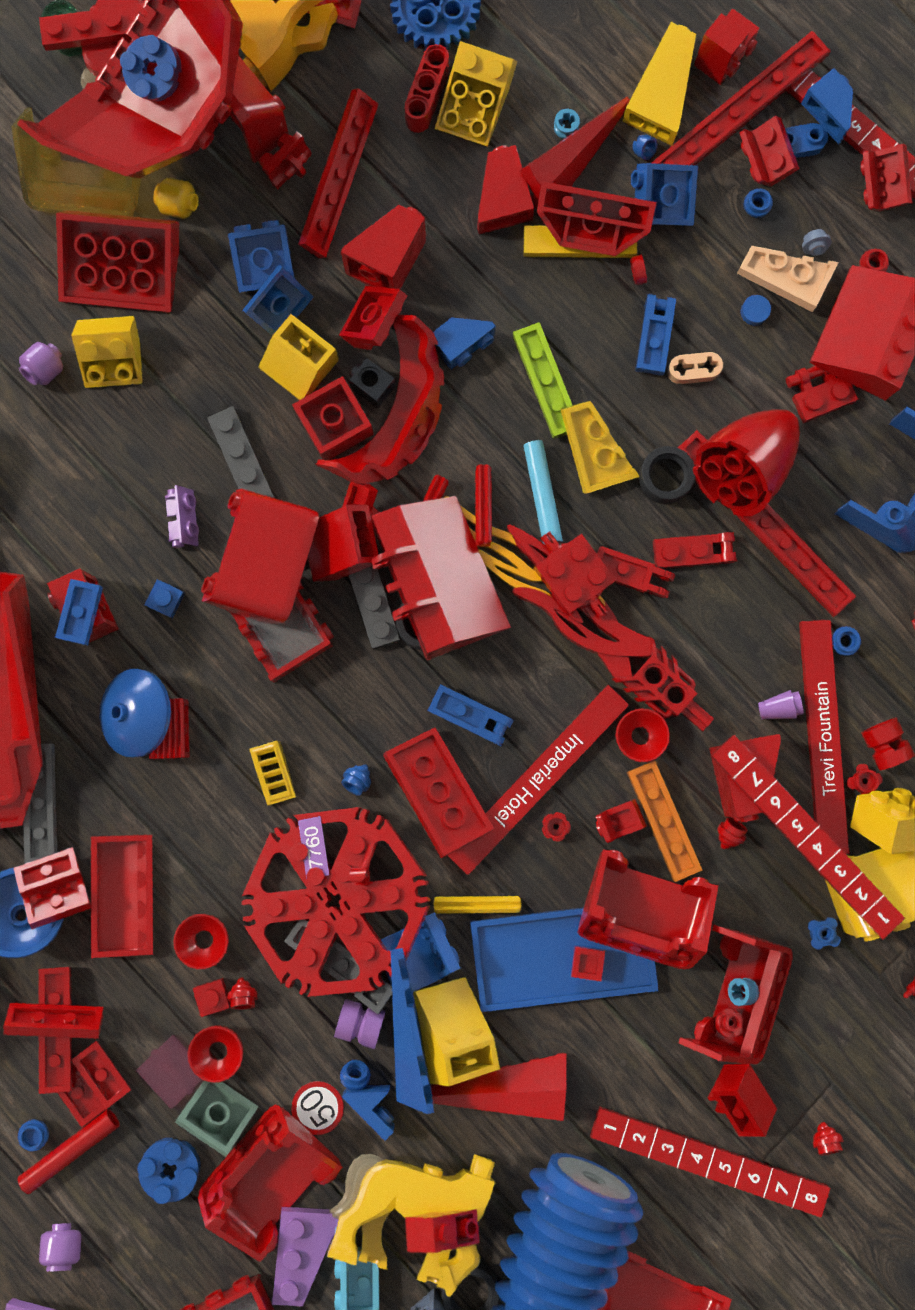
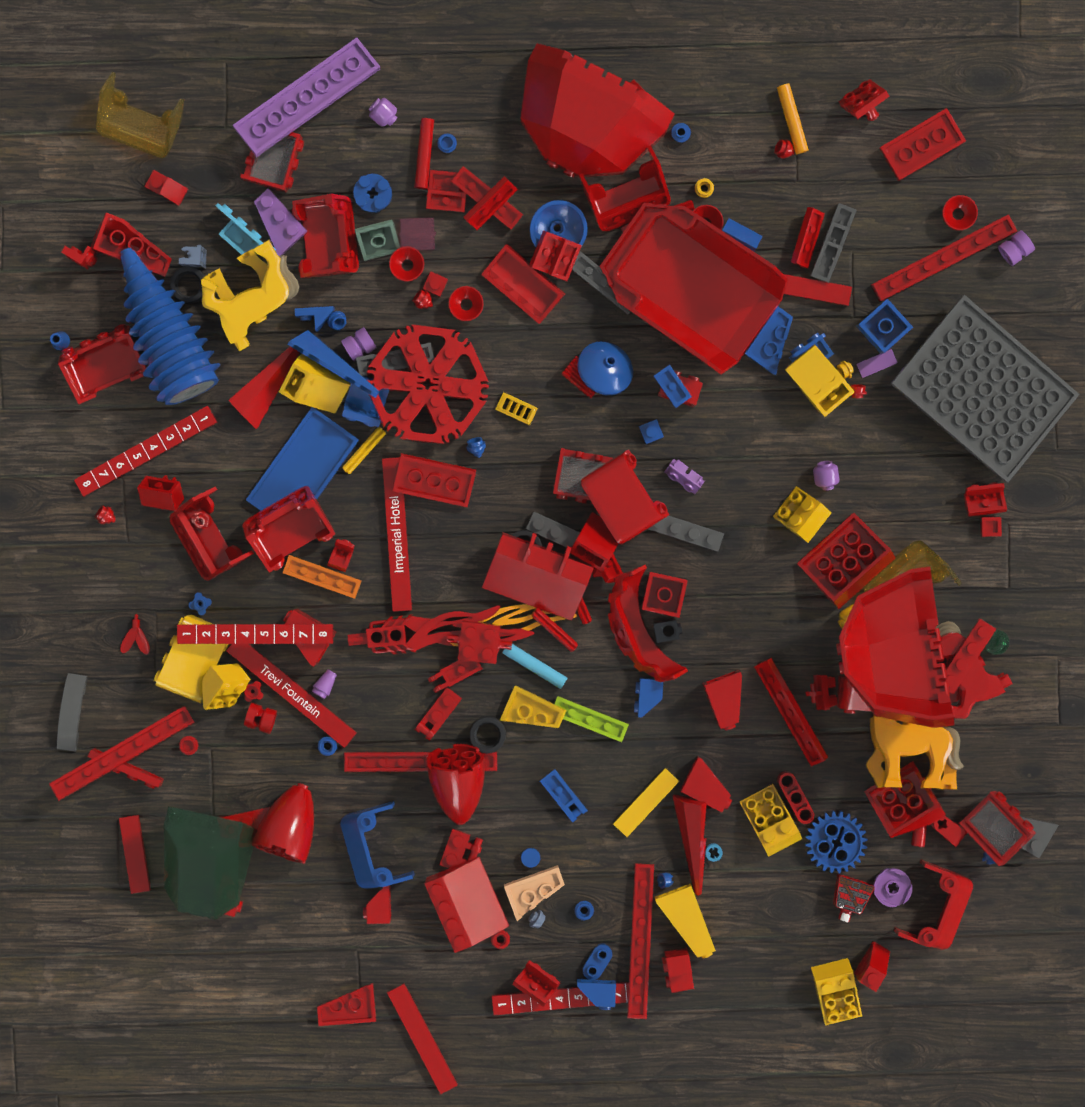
camera: 130 degrees right, 5 degrees up
blue plate [120,35,182,101] -> none
blue plate [228,220,295,292] -> none
blue slope [242,265,314,336] -> none
yellow slope [259,314,339,400] -> none
sticker [291,1081,344,1135] -> none
medium lavender sticker [298,816,329,879] -> none
red plate [339,286,407,350] -> none
red hand [349,844,376,886] -> none
red slope [405,1209,479,1253] -> none
blue plate [428,684,514,746] -> none
red wedge [537,181,657,256] -> none
red plate [542,812,571,841] -> none
red plate [571,945,605,981] -> none
red piece [615,708,670,762] -> none
red tile [630,255,647,285] -> none
blue plate [631,163,698,225] -> none
light nougat beam [667,352,723,384] -> none
red plate [717,818,748,849] -> none
dark azure bush [728,978,759,1006] -> none
red bracket [740,116,800,187] -> none

